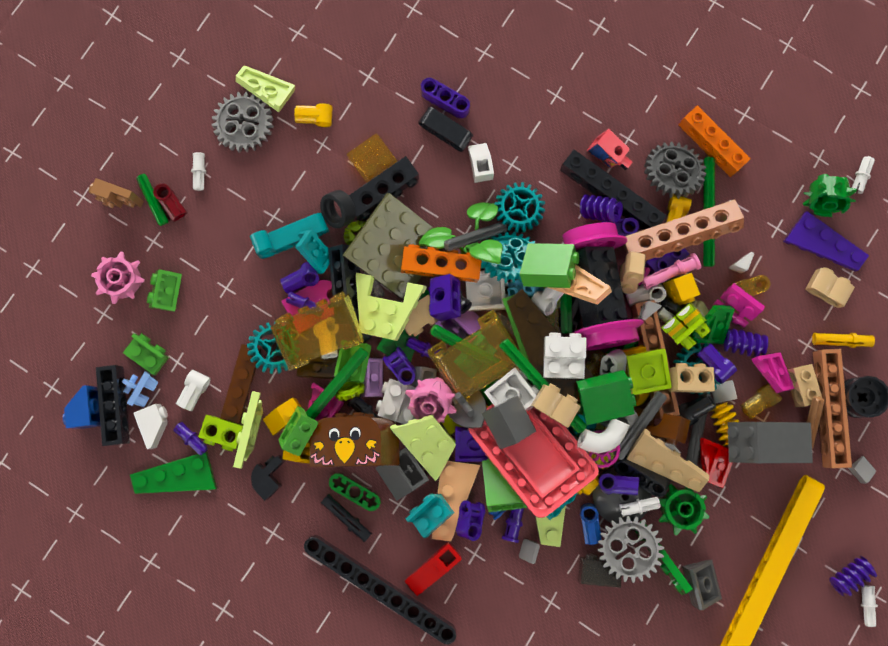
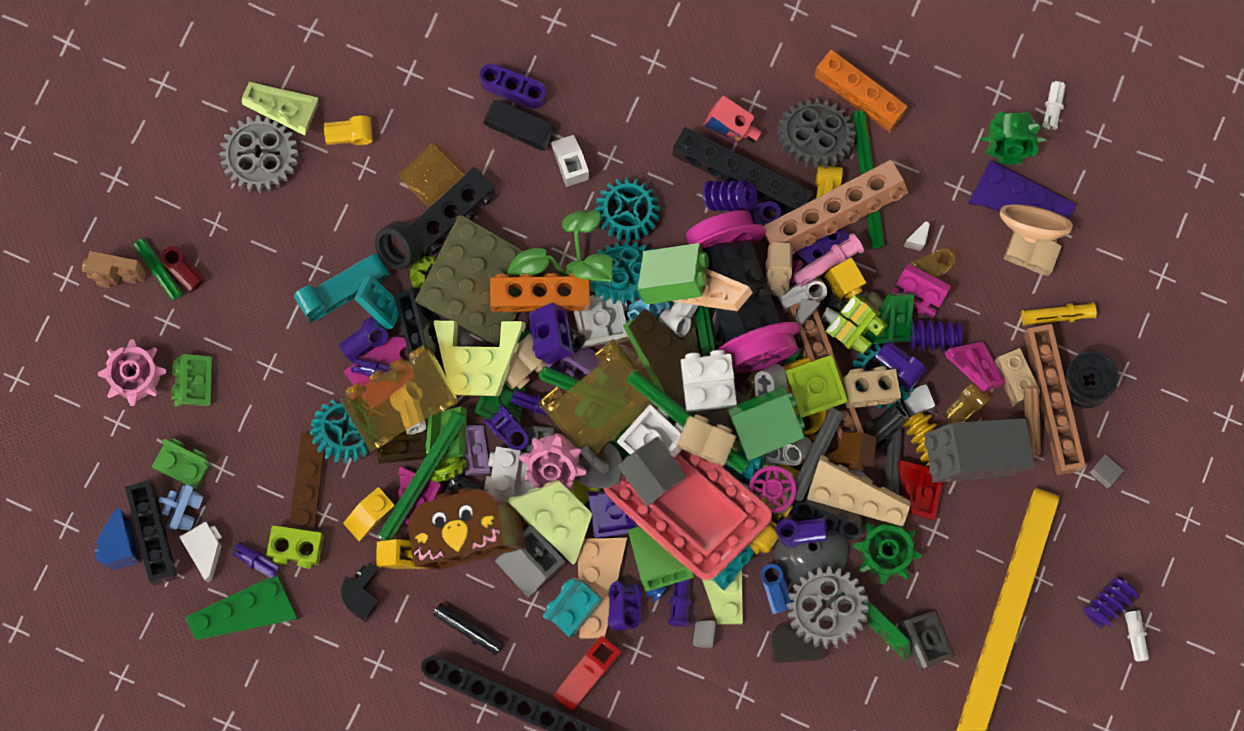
camera: 10 degrees left, 5 degrees down
white piece [176,370,211,411] -> none
white axle [191,152,206,191] -> none
yellowish green wing [233,391,263,469] -> none
bright green bracket [278,406,318,456] -> none
green beam [329,473,381,511] -> none
dark grey axle [444,222,507,251] -> none
white cylinder [577,419,630,454] -> none
white axle [619,497,660,517] -> none
none -> light nougat dish [1000,204,1073,243]

